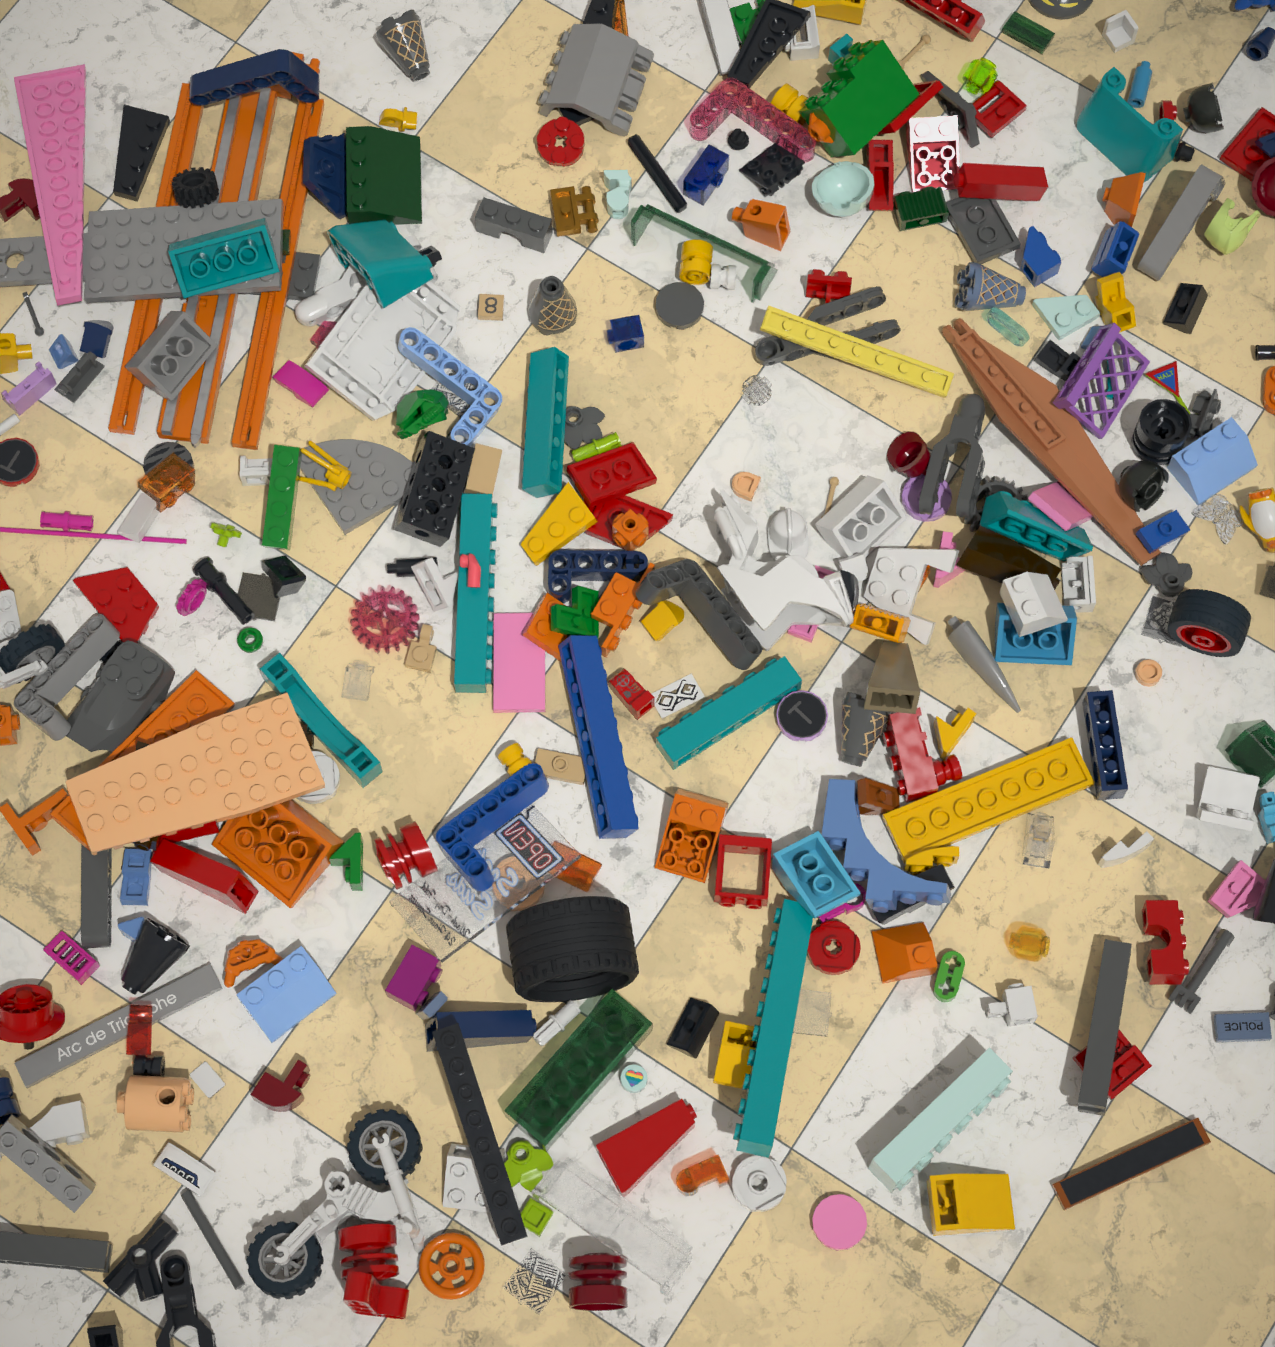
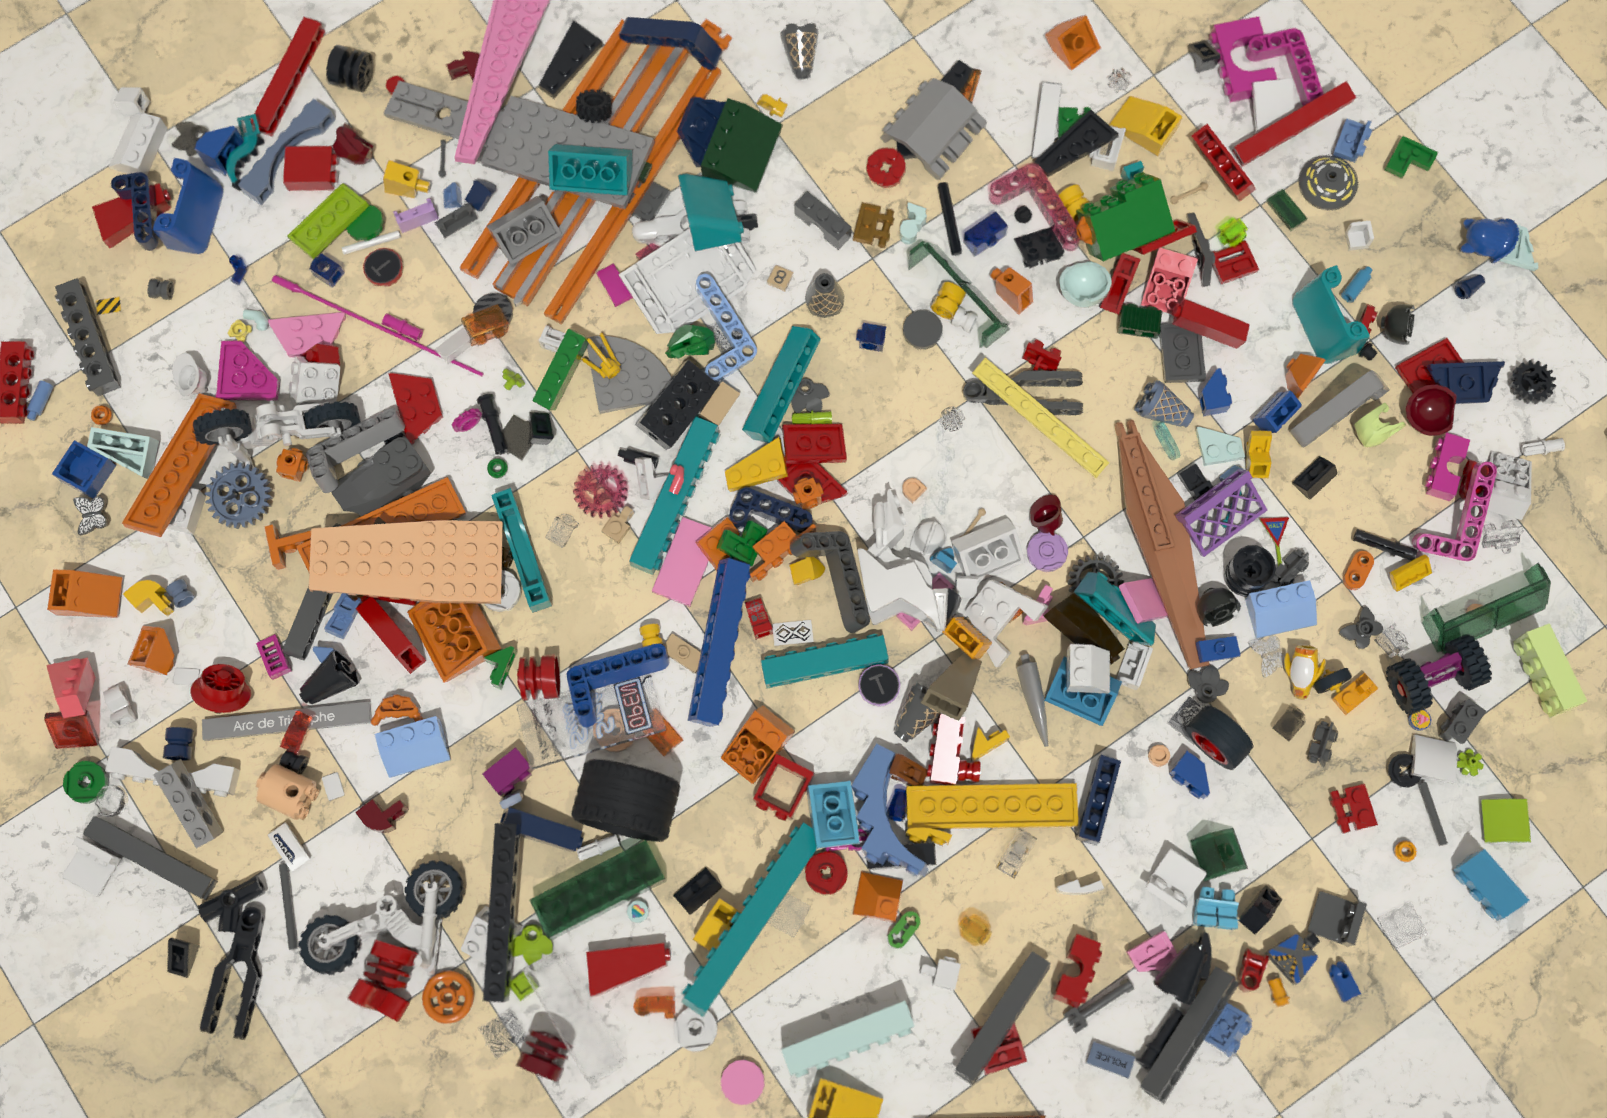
camera: 25 degrees right, 5 degrees up
dark grey piece [919,393,985,518] -> none
none -> clear blue cone [887,789,907,822]
none -> dark azure tile [930,548,957,574]
none -> blue slope [1169,751,1210,799]

